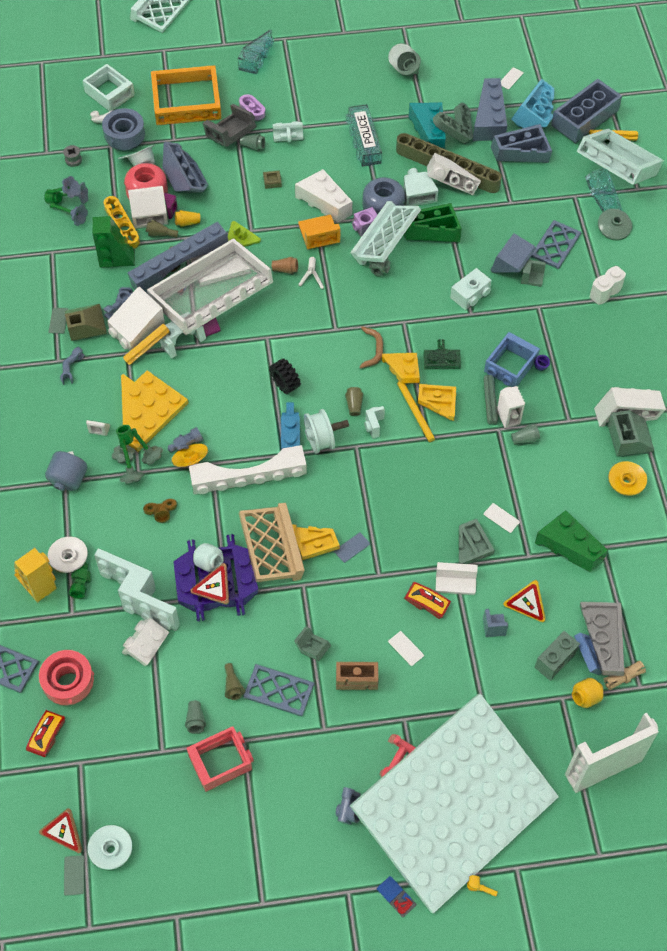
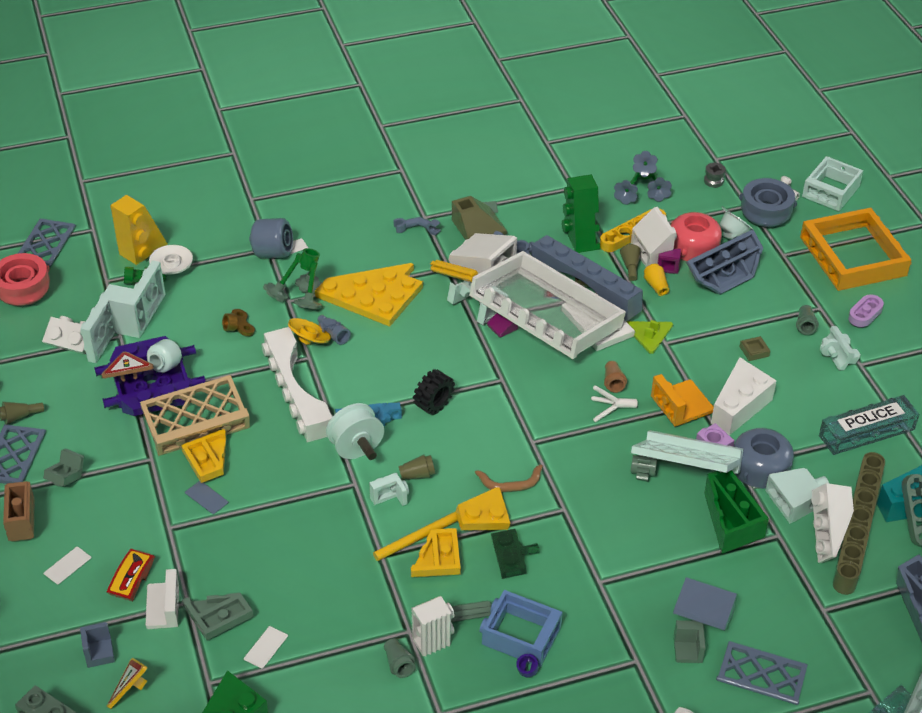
camera: 80 degrees right, 15 degrees down
white slope [86,420,110,436] -> none
dark grey panel [202,104,256,147] -> none
light aqua brick [450,268,492,310] -> none

